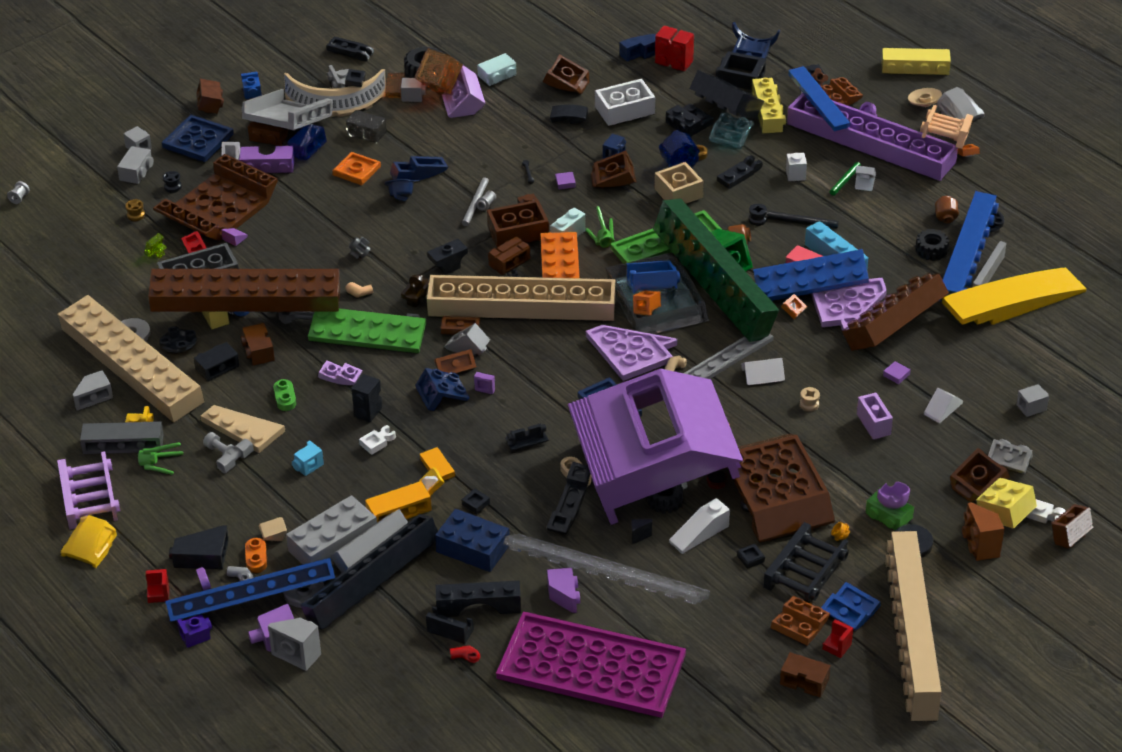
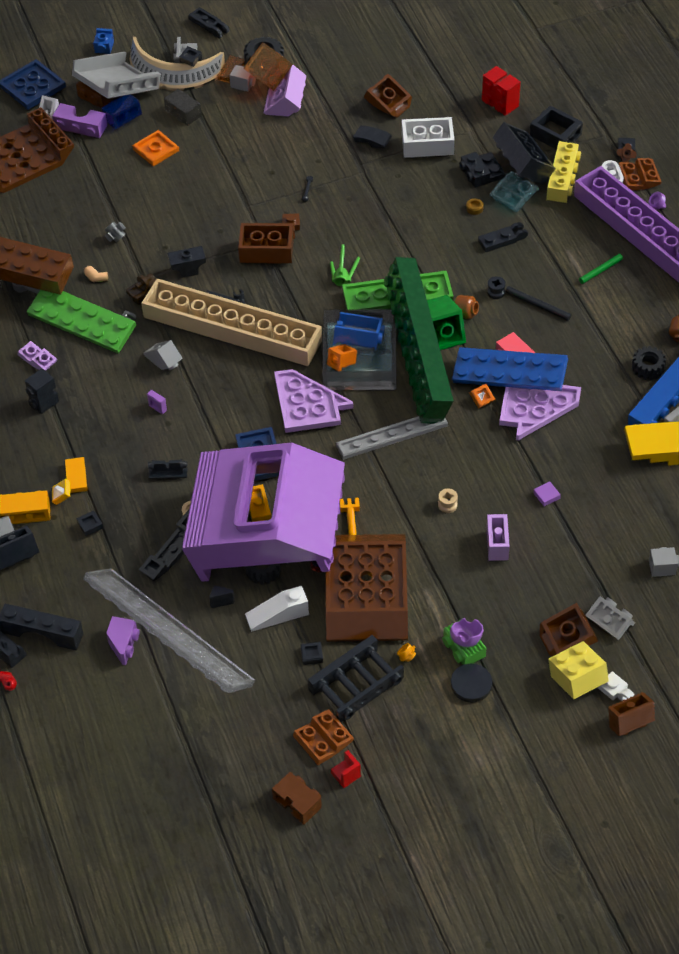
camera: 20 degrees right, 10 degrees up
reddish brown brick [196,78,224,114] -> none
medium lavender slope [221,228,248,246] -> none
white plate [359,425,396,455] -> none
dark blue piece [384,179,420,201] -> none
dark blue slope [390,156,448,180] -> none
dark blue bracket [415,368,470,411] -> none
dark orange plate [434,349,476,373] -> none
dark blue brick [435,509,510,572] -> none
reddish brown plate [441,316,480,335] -> none
light grey bar [462,178,489,226] -> none
light grey pin [476,191,496,211] -> none
light aqua brick [477,53,516,86] -> none
reddish brown brick [488,237,530,275] -> none
magenta plate [496,611,686,718] -> none
orange brick [541,232,580,279] -> none
light aqua brick [550,208,585,237] -> none
medium lavender tile [555,172,576,189] -> none
reddish brown slope [591,151,637,188] -> none
dark blue brick [603,134,626,159] -> none
dark blue slope [619,34,671,62] -> none
tan brick [655,162,704,204] -> none
clear blue brick [658,130,700,168] -> none
tan arm [665,356,687,371] -> none
dark blue piece [732,22,780,59] -> none
white panel [741,358,785,385] -> none
white brick [786,153,807,181] -> none
blue tile [788,66,850,132] -> none
medium azure brick [805,221,868,269] -> none
blue slope [821,582,881,631] -> none
reddish brown brick [842,273,949,351] -> none
white slope [855,166,876,191] -> none
tan brick [885,531,941,721] -> none
white slope [924,388,963,423] -> none
dark orange slope [962,502,1004,561] -> none

